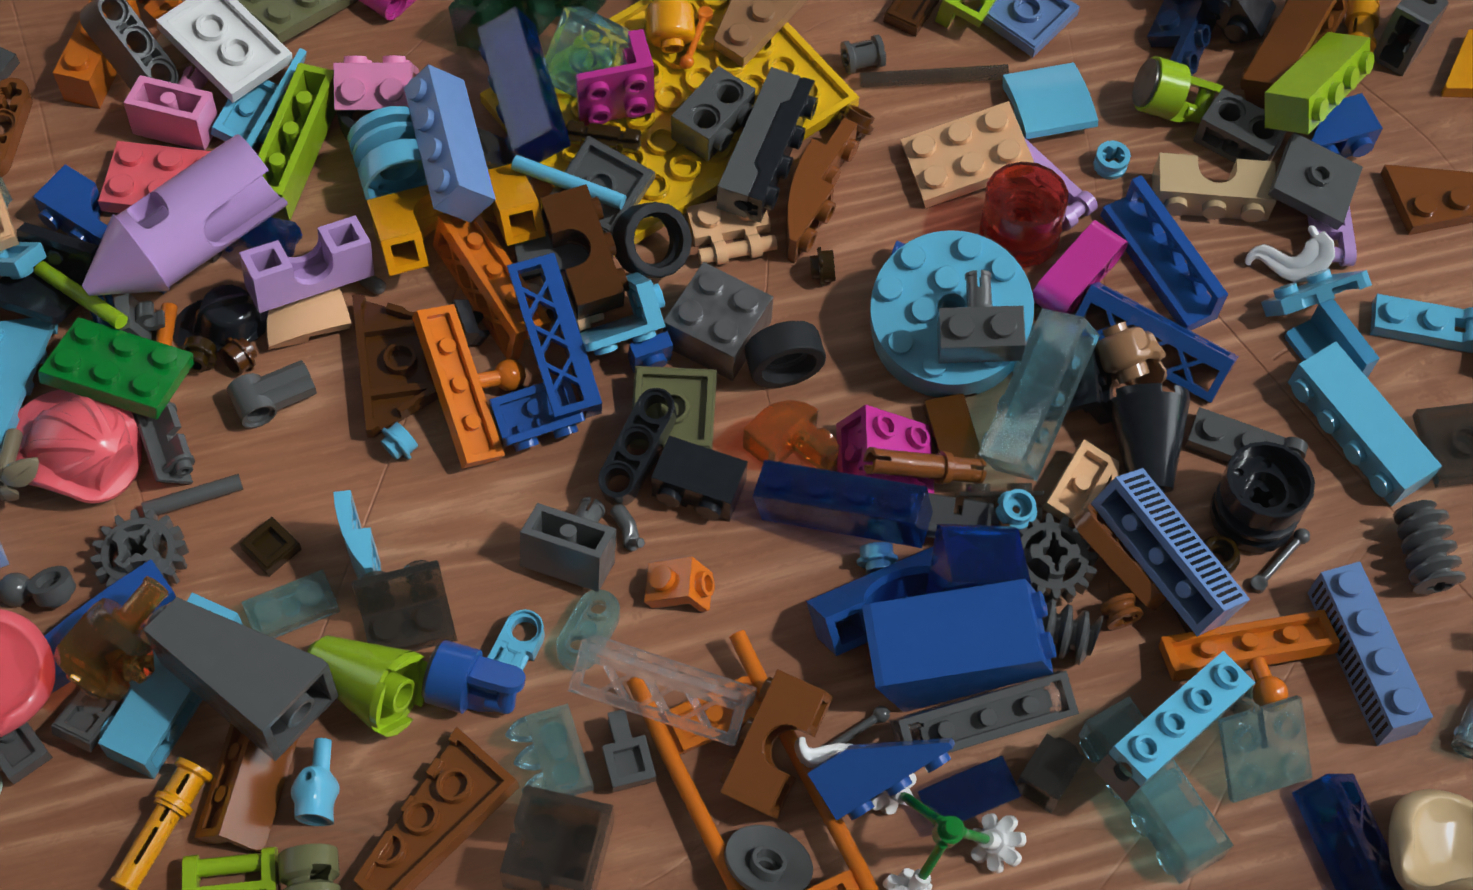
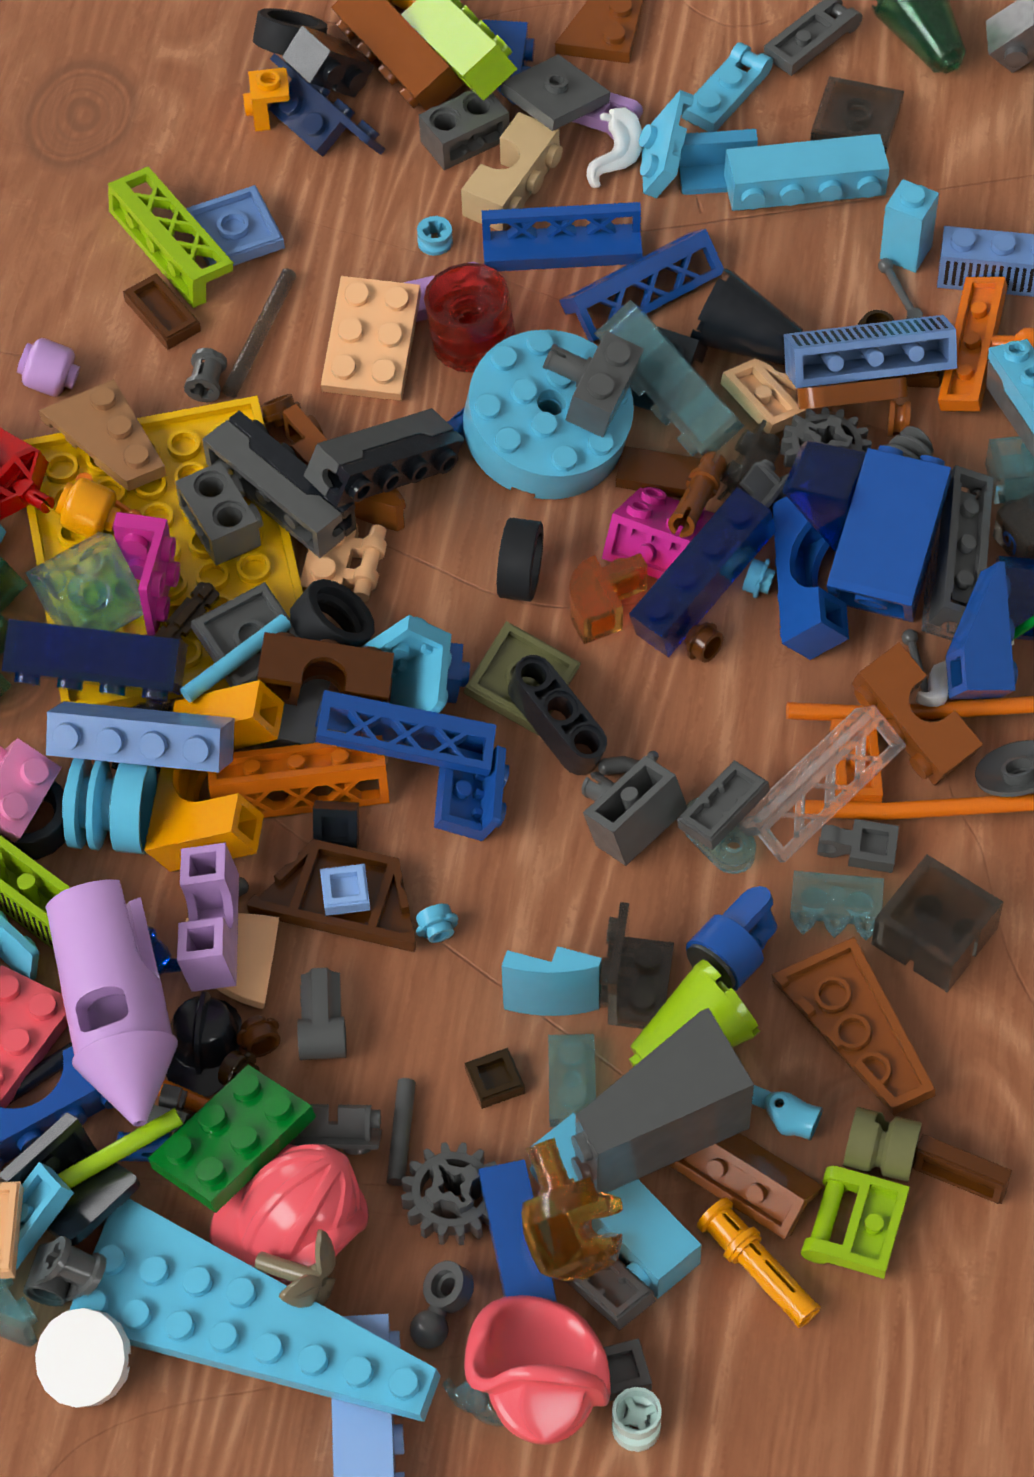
camera: 60 degrees left, 5 degrees down
orange plate [412,304,526,469] -> none
medium azure piece [487,609,545,670] -> none
orange bracket [644,557,715,612] -> none
black piece [651,435,748,522] -> none
flat silver brick [663,262,774,381] -> none
dark brown plate [810,247,836,286] -> none
medium azure plate [996,489,1037,530] -> none
medium azure slope [1002,62,1098,139] -> none
dark pink beam [1032,220,1128,322] -> none
medium nougat head [1095,321,1167,385] -> none
lime piece [1132,56,1224,123] -> none
dark grey plate [1184,407,1308,463] -> none
black wheel [1209,441,1315,553] -> none
dark grey piece [1393,500,1466,595] -> none
none -> piece [304,408,464,508]
none -> light blue tile [320,864,370,916]
none -> dark grey plate [677,760,770,850]
none -> reddish brown plate [684,622,724,663]
none -> medium azure brick [880,179,939,273]

